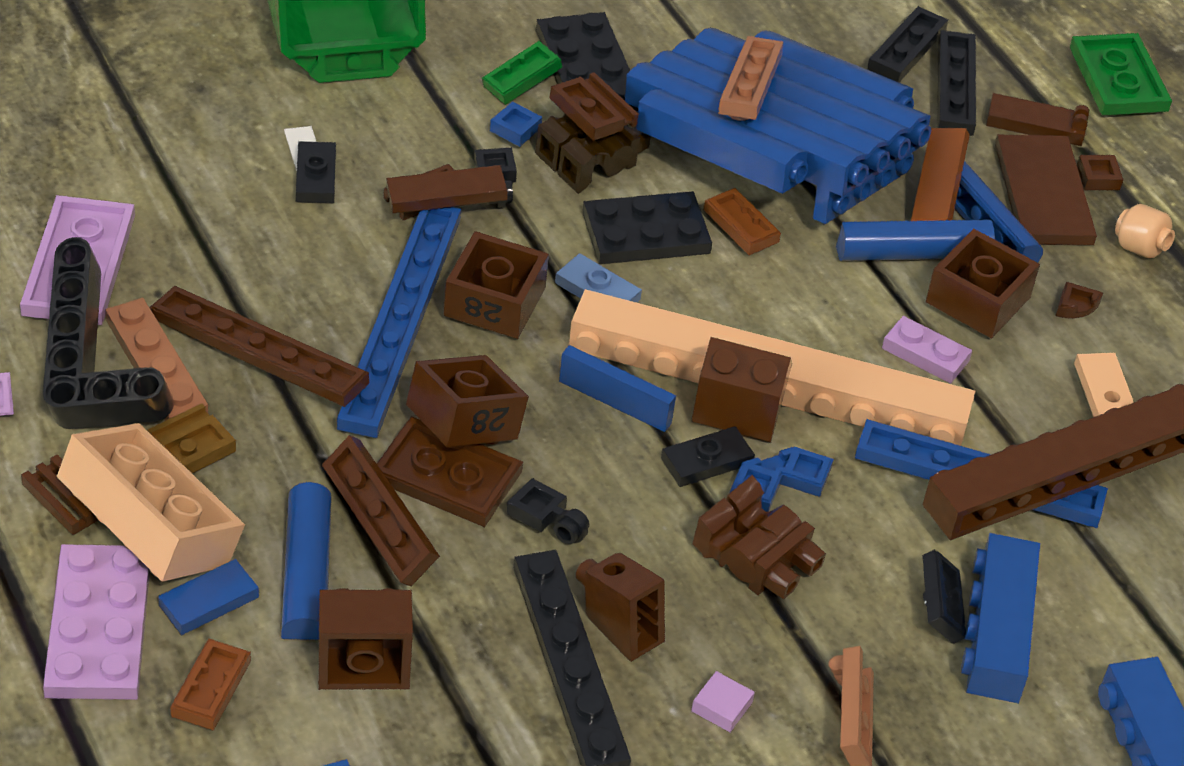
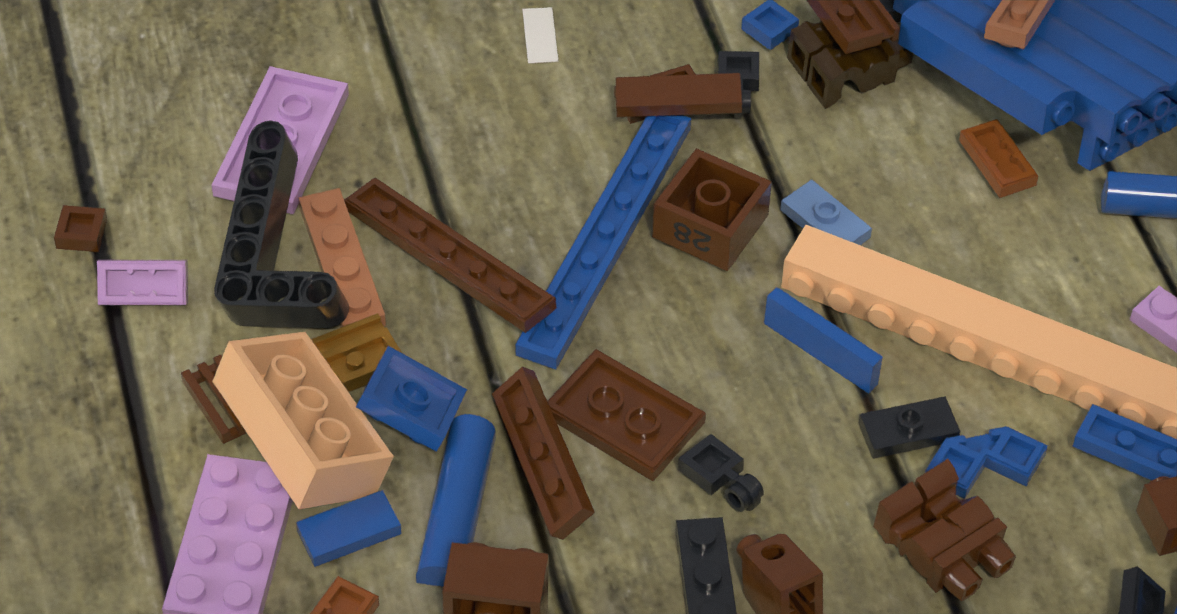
camera: 15 degrees right, 5 degrees up
black plate [296,141,336,203] -> none
reddish brown brick [406,355,529,448] -> none
black plate [582,191,712,265] -> none
reddish brown slope [692,337,792,443] -> none
none -> blue plate [356,346,467,452]

